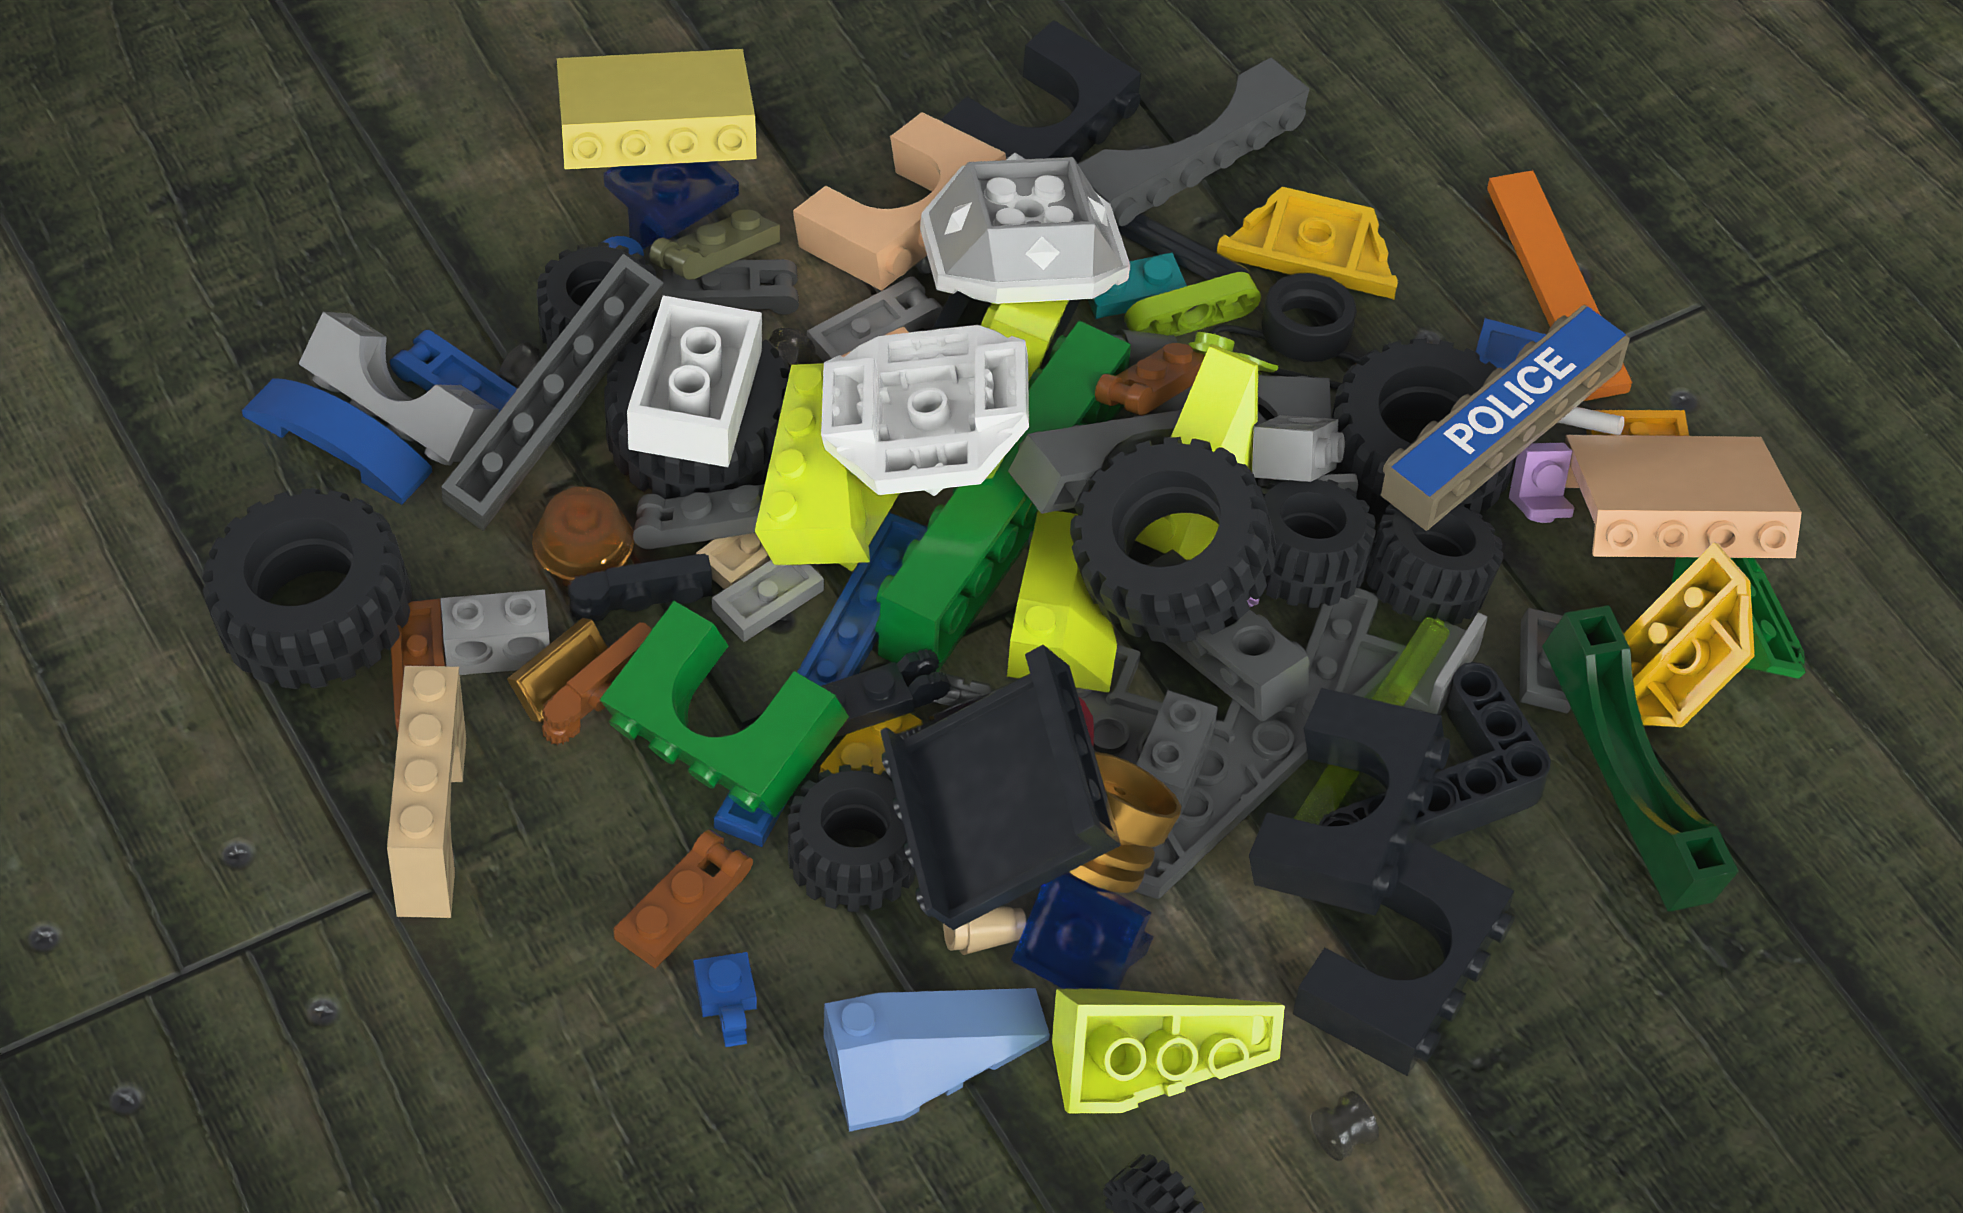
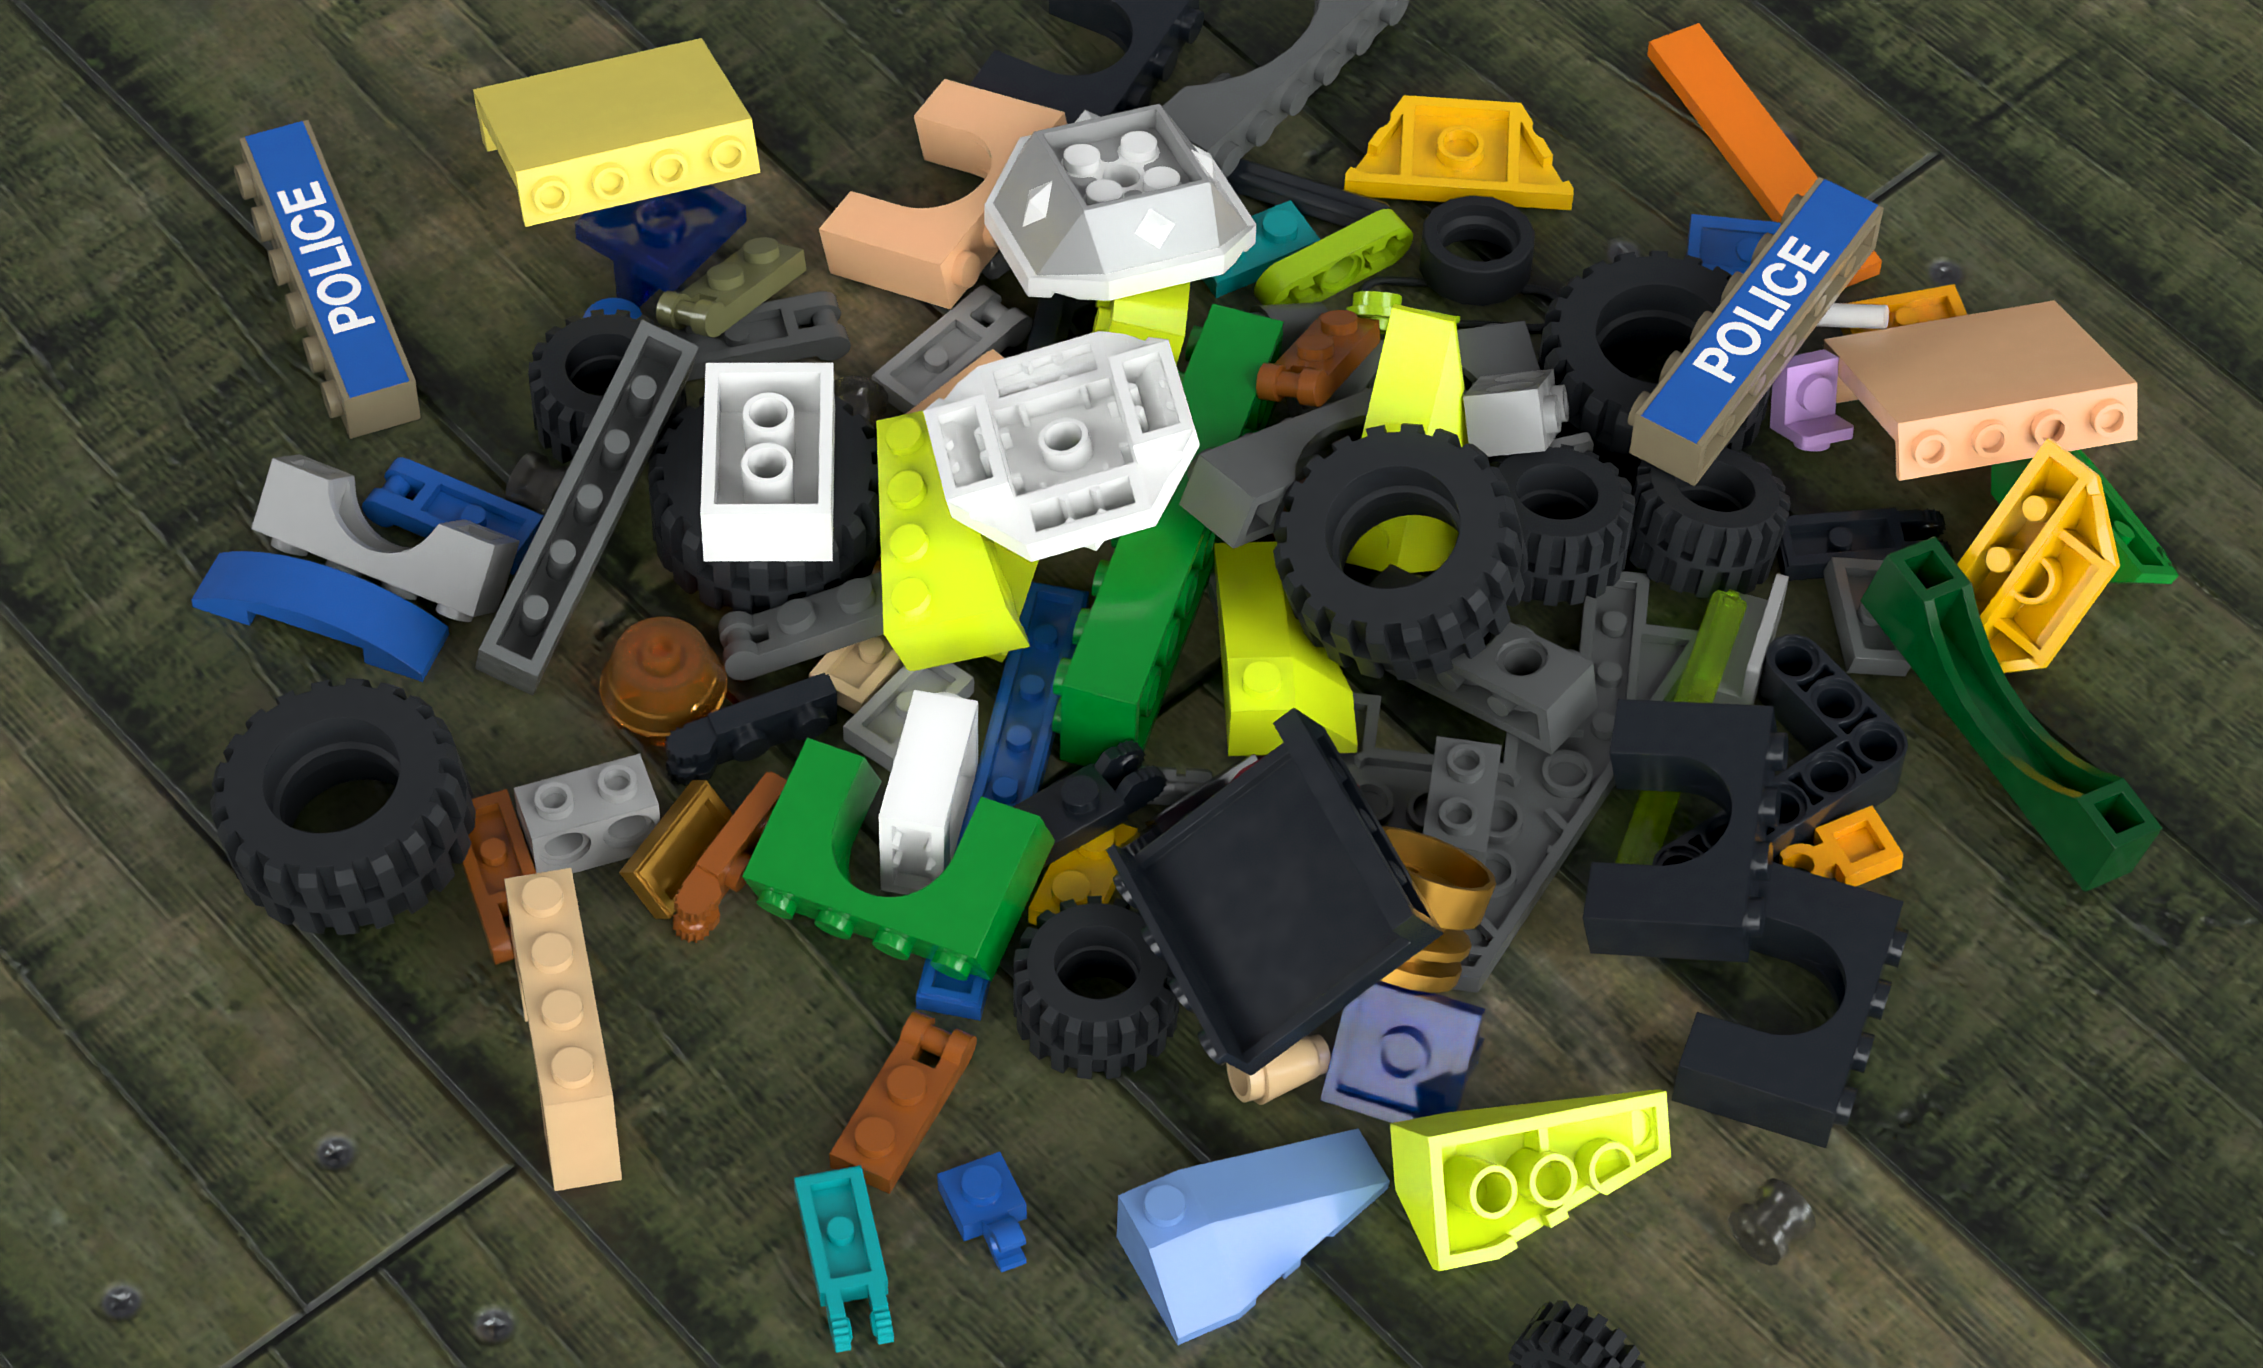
camera: 10 degrees left, 0 degrees up
none -> brick [234,120,421,439]
none -> teal hinge [794,1165,894,1353]
none -> white window [879,690,978,895]
none -> black hinge [1776,507,1954,581]
none -> light orange plate [1779,805,1903,887]

